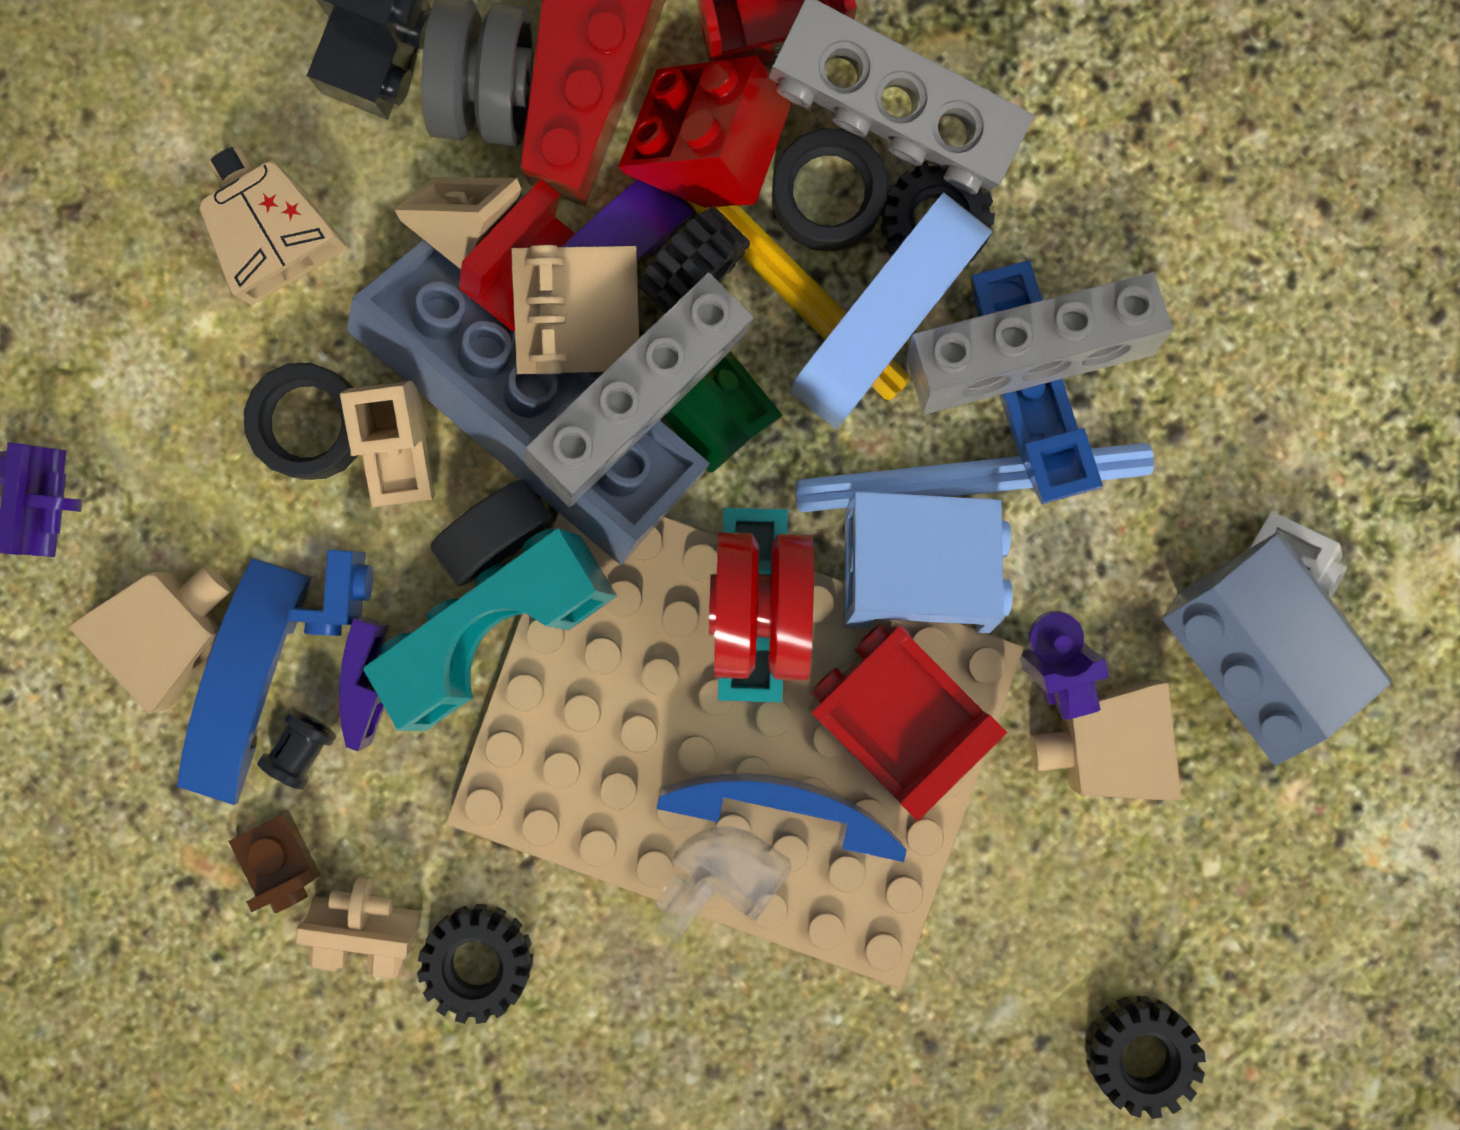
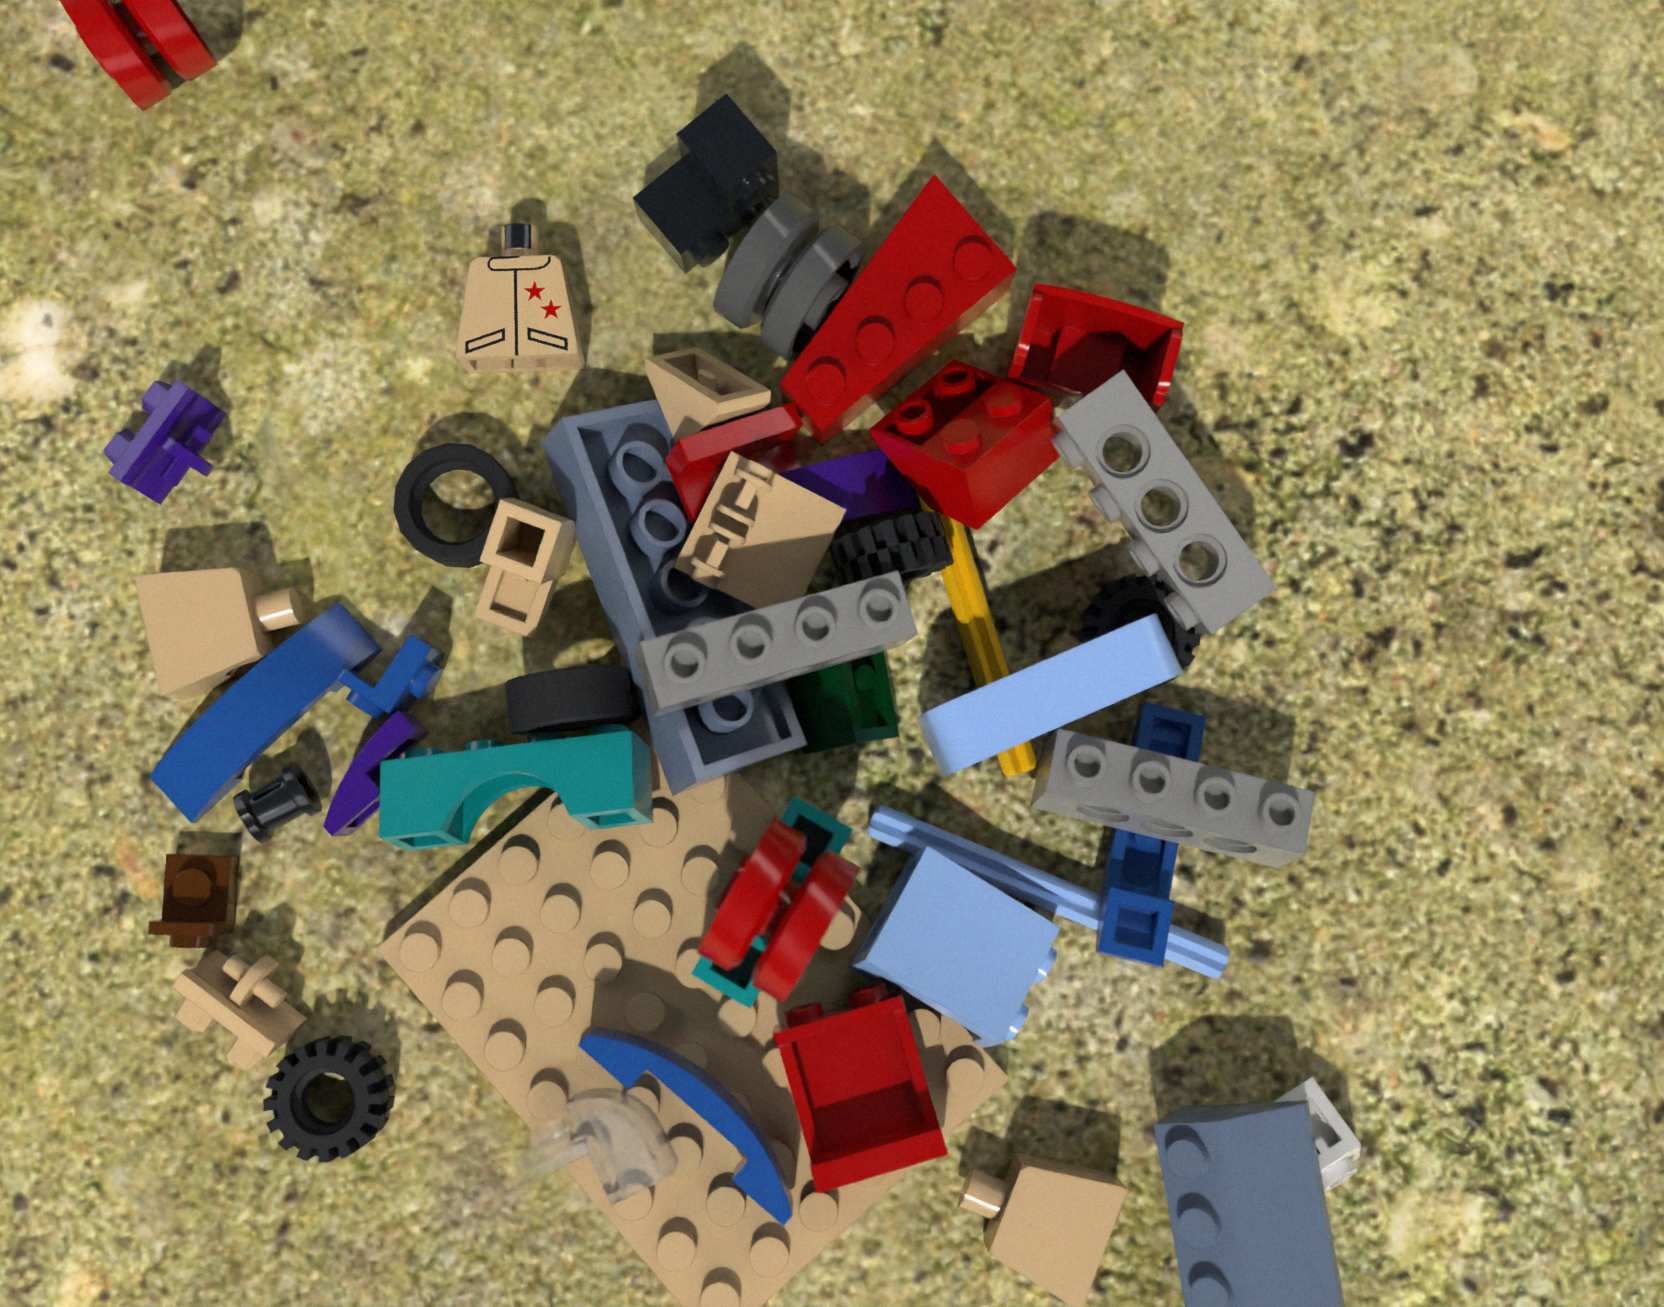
camera: 20 degrees right, 5 degrees down
black tyre [772,128,888,251] -> none
dark purple hips [1020,611,1109,720] -> none

